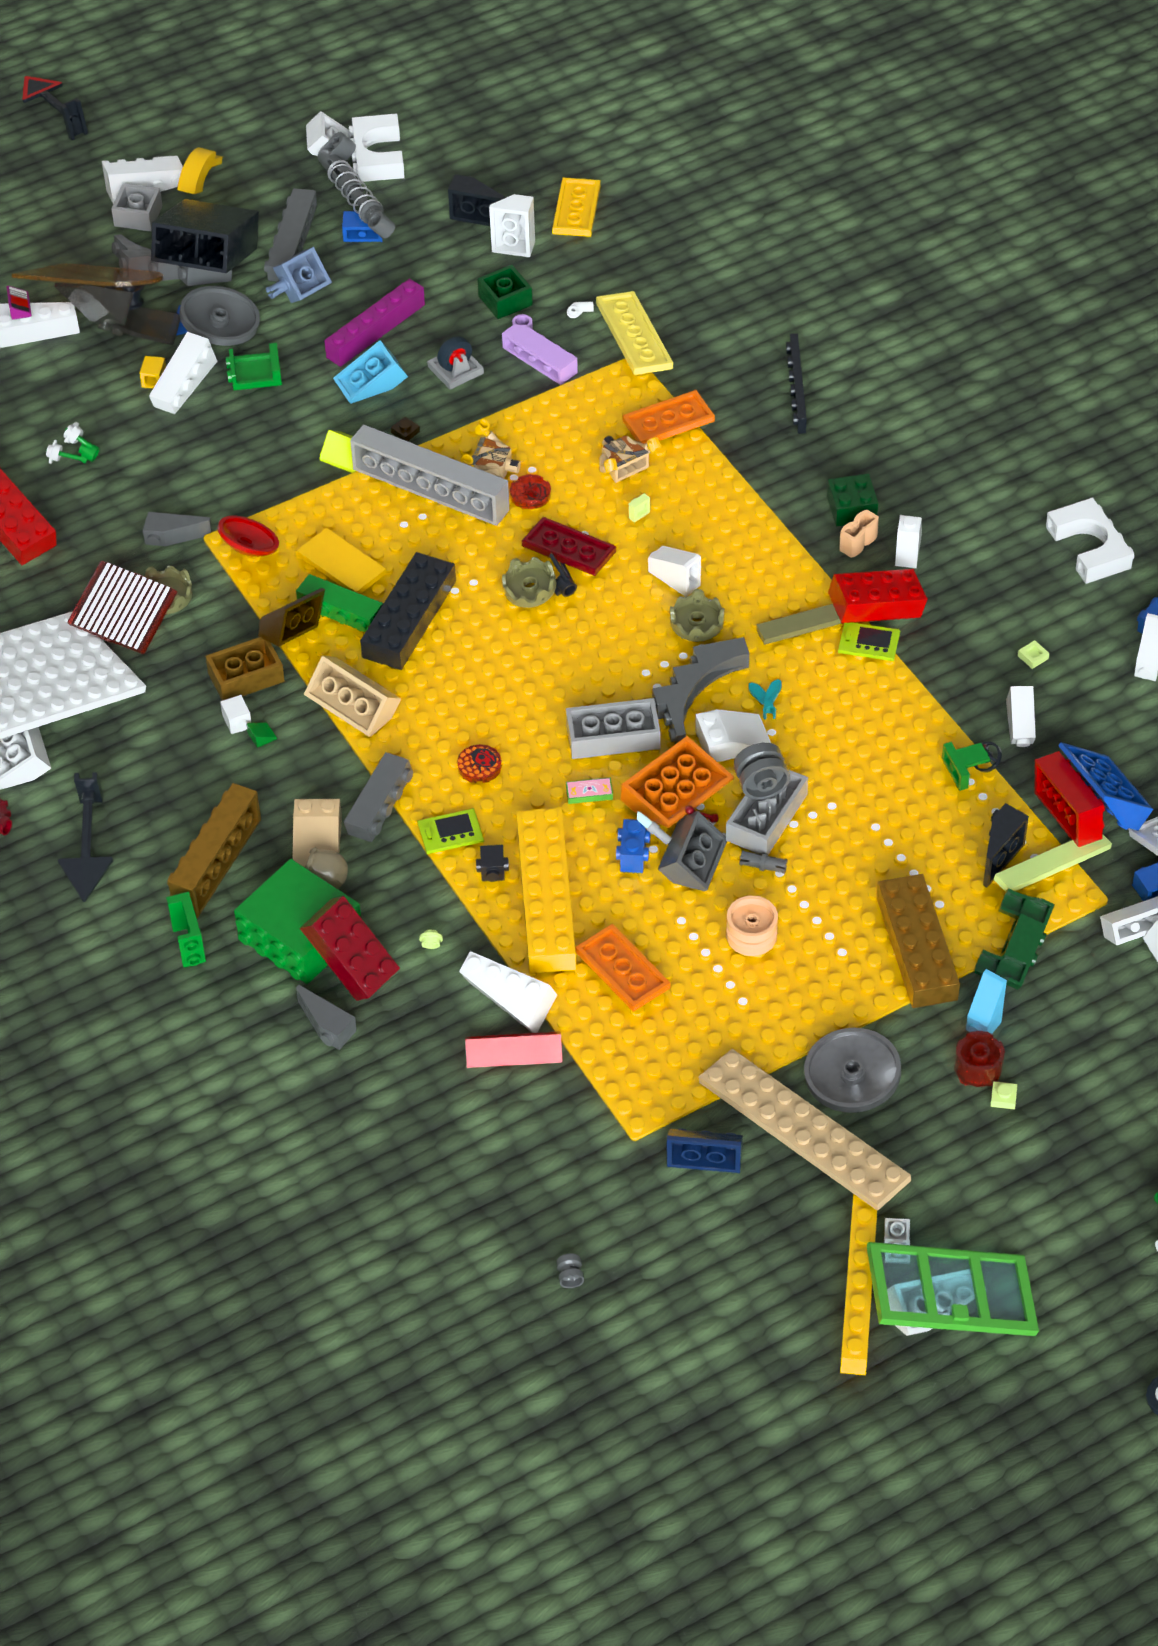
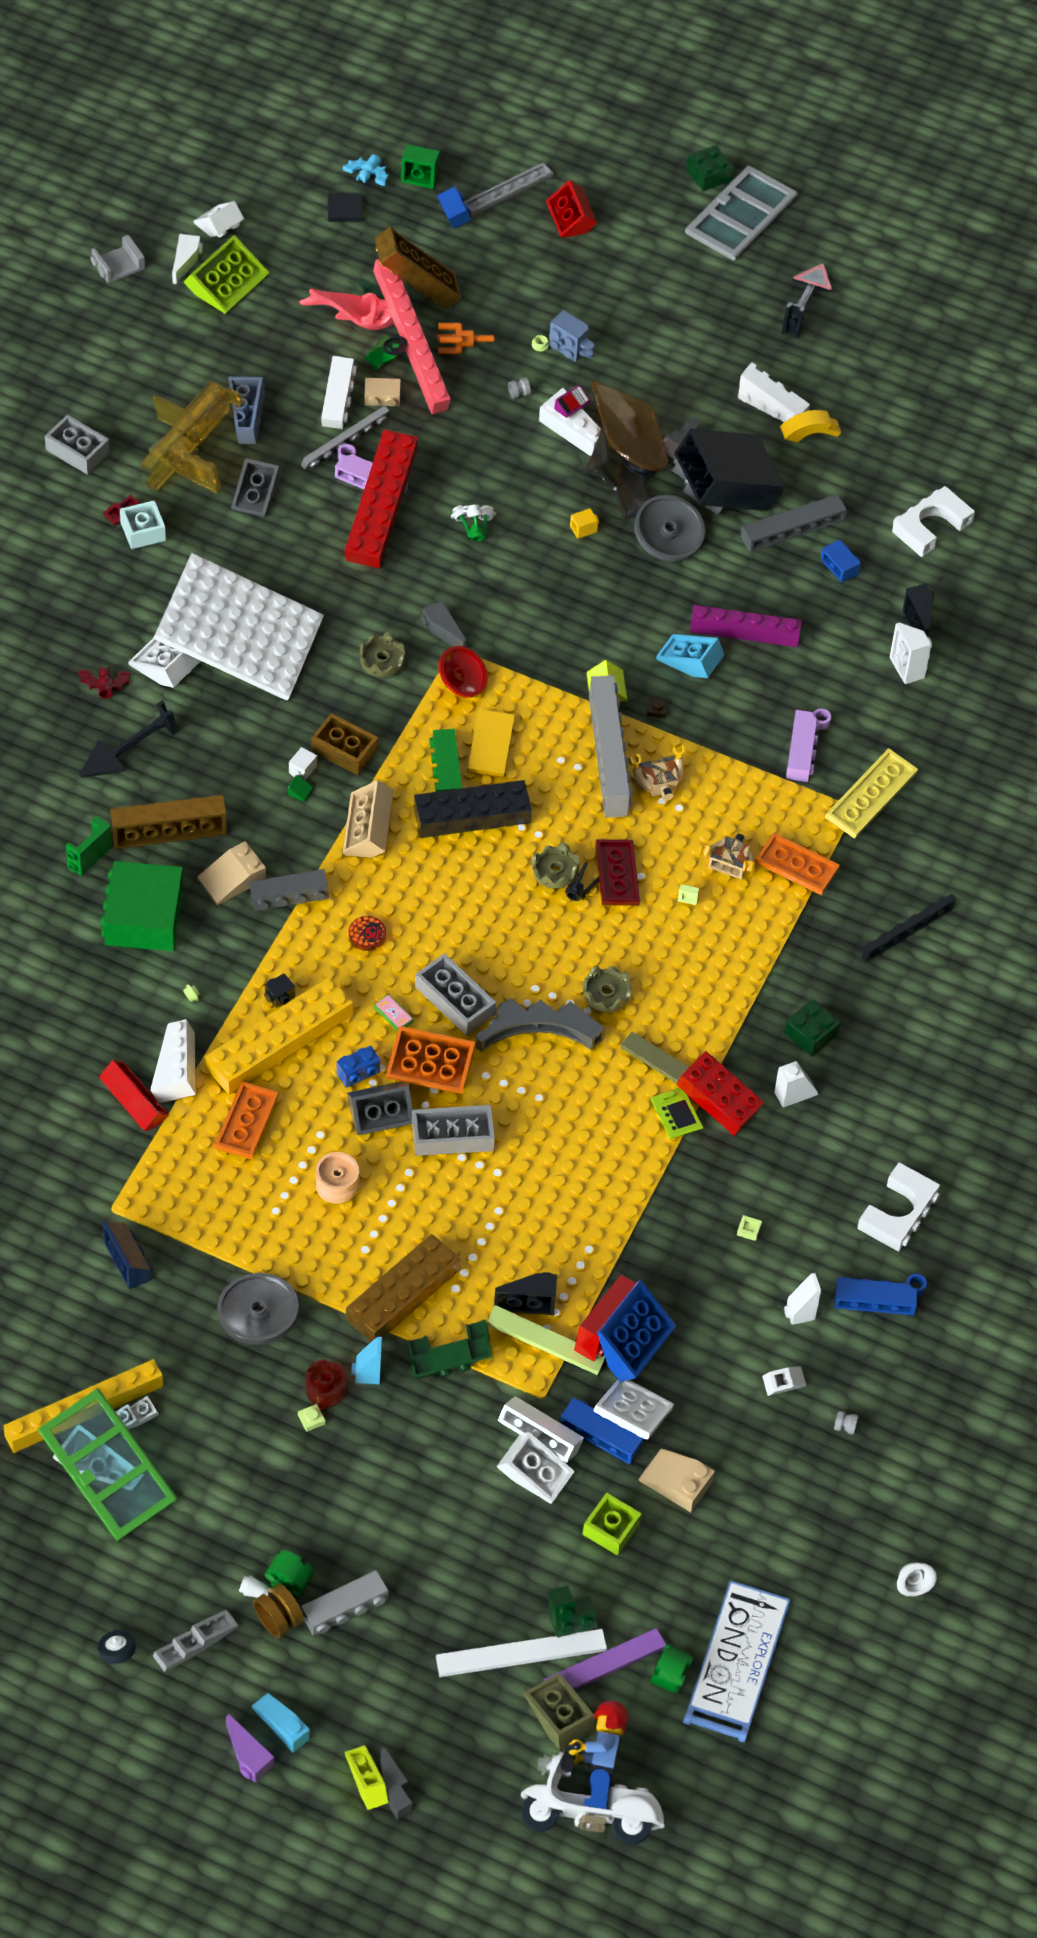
camera: 50 degrees right, 5 degrees up
piece [67,561,177,654] -> none
light grey brick [111,183,163,231] -> none
white wedge [149,332,217,414] -> none
green panel [226,343,282,390] -> none
dark brown slope [258,588,325,647] -> none
sand blue brick [266,247,332,303] -> none
dark grey slope [296,985,357,1050] -> none
dark red brick [300,896,400,1001] -> none
dark tan hair [305,847,348,889] -> none
white slope [306,111,350,156] -> none
dark grey piece [317,132,395,239] -> none
lime container [417,808,484,854] -> none
plate [427,336,484,390] -> none
dark green brick [477,265,533,319] -> none
clear red tile [509,474,552,509] -> none
yellow tile [552,178,601,237] -> none
white arm [567,302,593,318] -> none
piece [637,811,672,845] -> none
white slope [648,546,701,597] -> none
dark red hinge [685,805,719,823] -> none
white slope [696,709,771,762] -> none
tan plate [699,1049,911,1211] -> none
dark grey wheel [734,742,790,800] -> none
dark grey pin [740,851,788,874] -> none
teal piece [748,679,782,720] -> none
light nougat brick [839,510,879,558] -> none
green piece [942,742,1002,791] -> none
white slope [1006,686,1036,747] -> none

